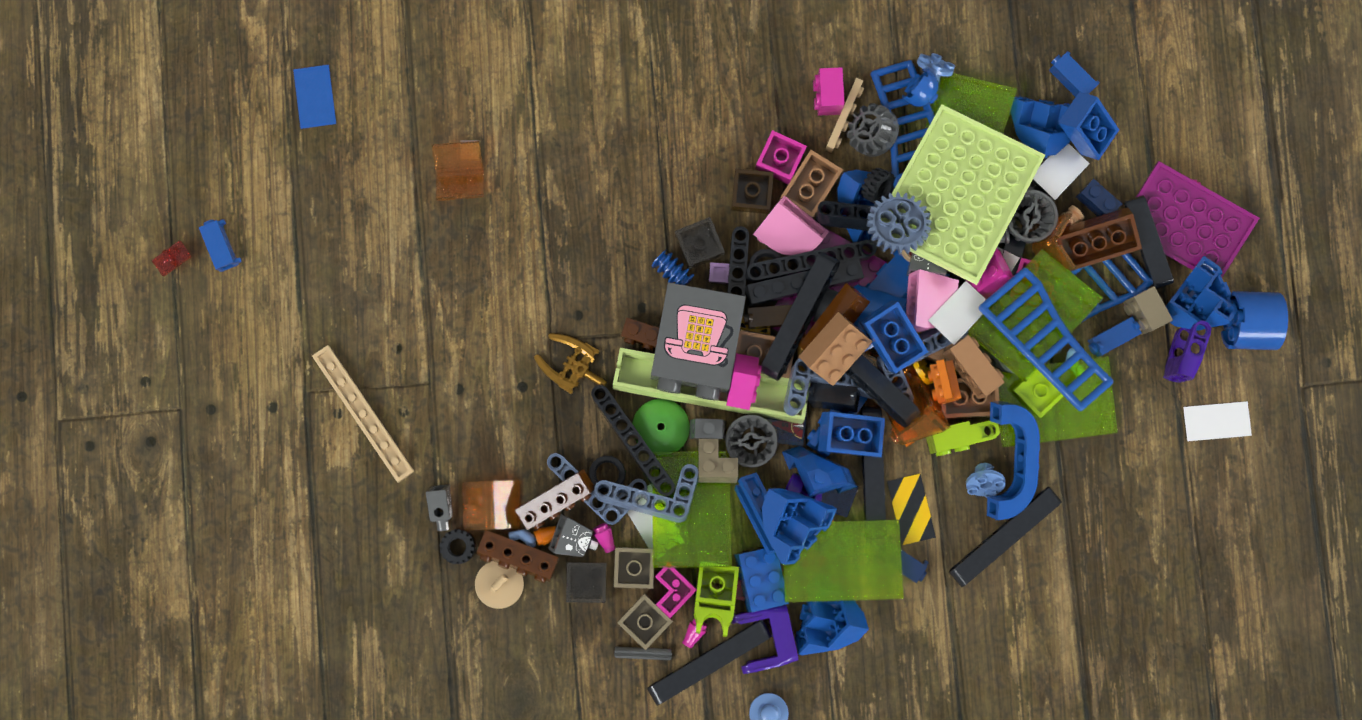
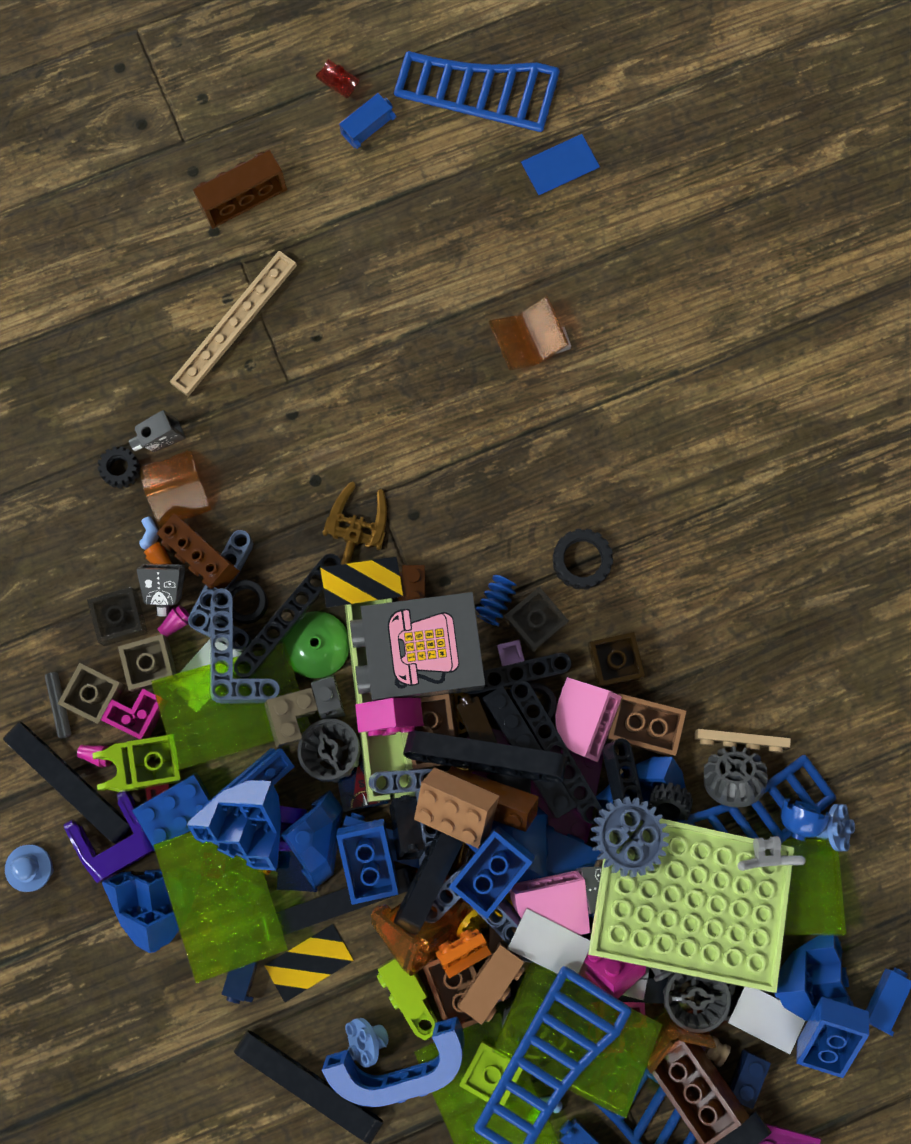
camera: 80 degrees right, 5 degrees down
tan shield [475,561,524,609] -> none
reddish brown brick [477,530,559,583] -> none
dark pink brick [755,130,807,184] -> none
dark pink brick [813,68,844,116] -> none
none -> reddish brown brick [193,150,287,229]
none -> sticker [320,557,403,608]
none -> blue bar [394,51,560,132]
none -> black tyre [553,529,613,590]
none -> light grey piece [738,836,806,871]

